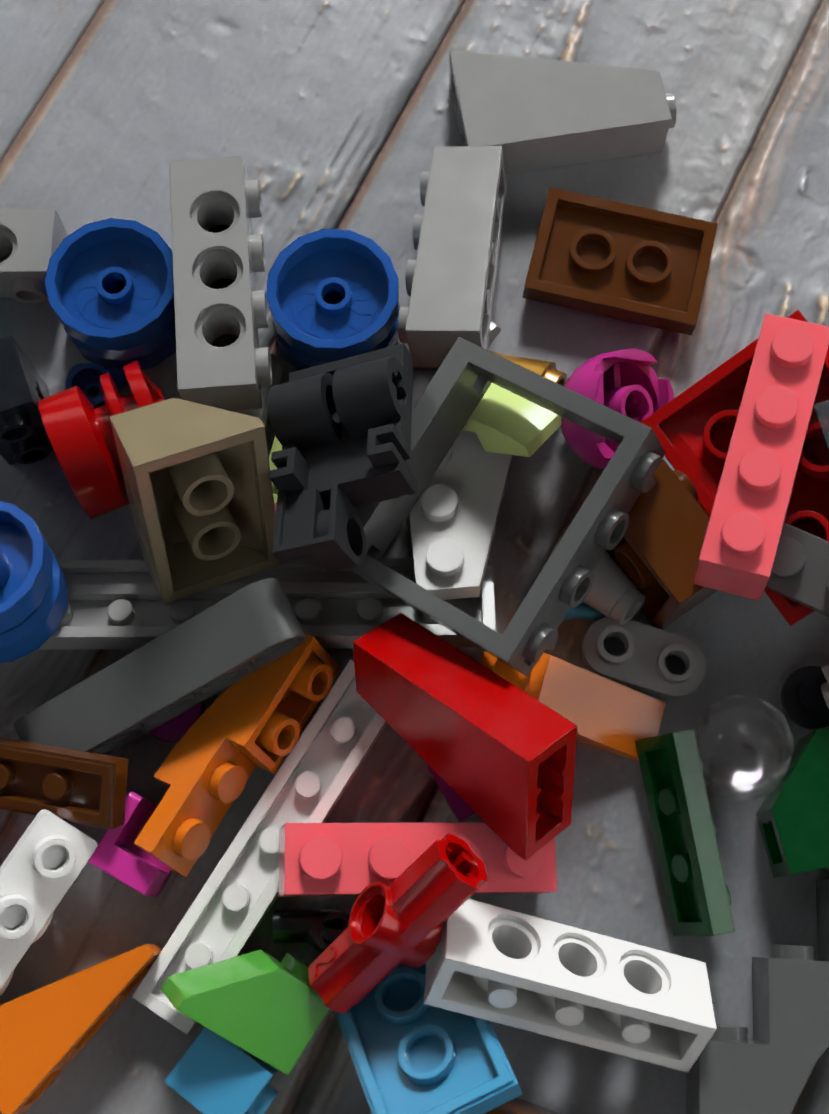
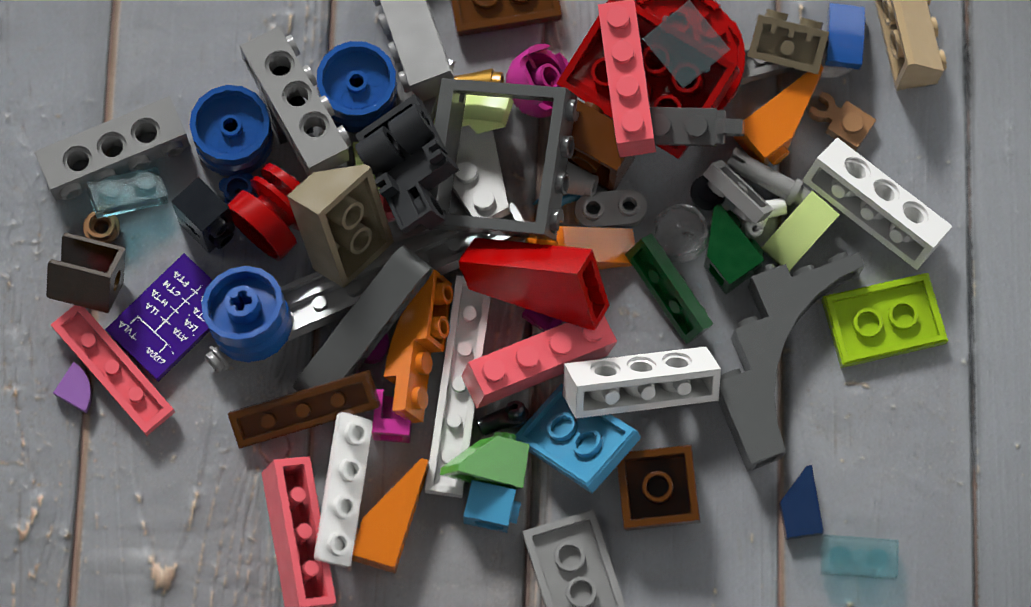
camera: 30 degrees left, 0 degrees up
red piece [308,833,488,1014] -> none

